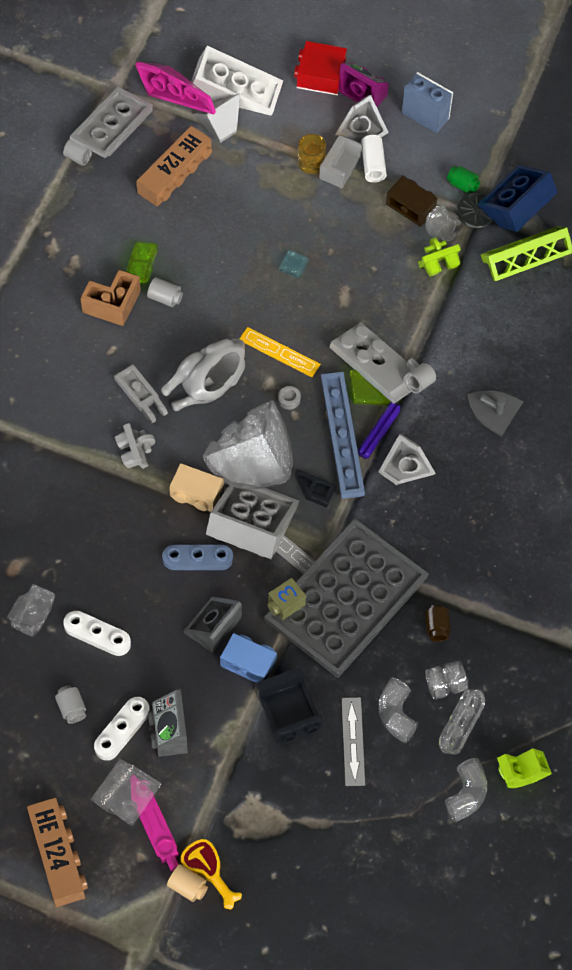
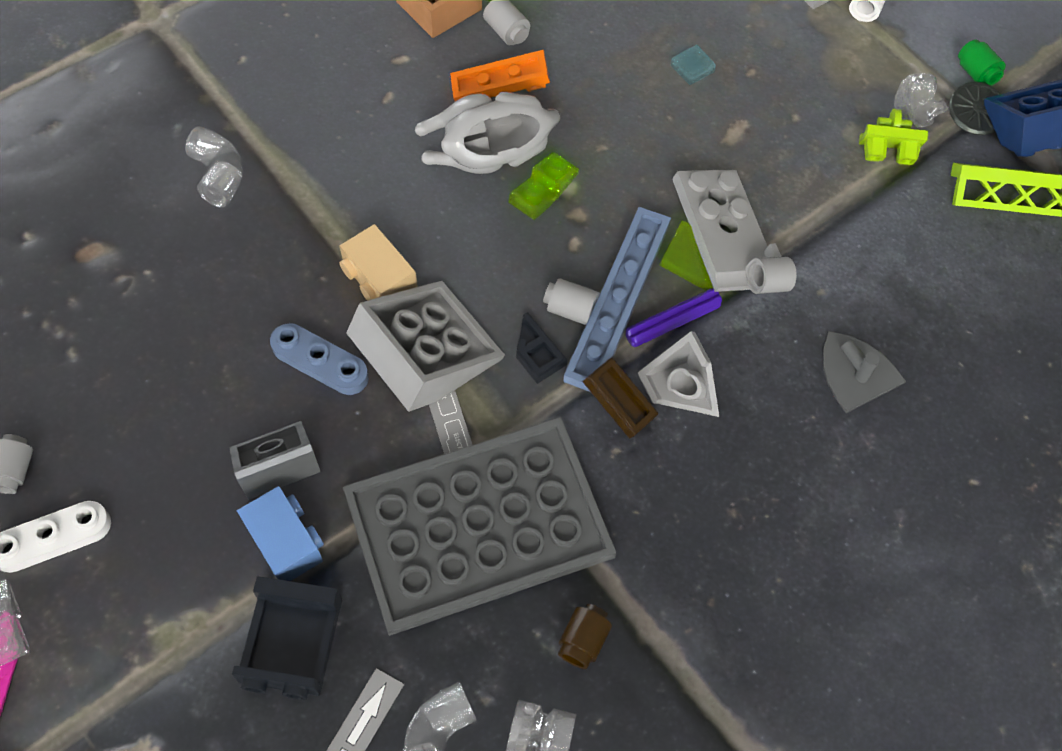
camera: 30 degrees right, 0 degrees up
clear slope [7,584,55,637] -> none
white plate [64,611,131,656] -> none
light grey hinge [114,364,168,423] -> none
light grey hips [115,423,155,469] -> none
slope [148,689,188,757] -> none
clear brick [202,400,293,490] -> none
yellow sticker [239,327,321,377] -> none
olive brick [267,578,306,621] -> none
light grey tile [278,386,301,410] -> none
dark brown brick [386,176,437,227] -> none
none -> clear cylinder [185,126,243,207]
none -> orange hinge [450,50,550,102]
none -> clear neon green slope [508,152,579,220]
none -> light grey brick [543,278,600,325]
none -> dark brown tile [582,357,659,439]

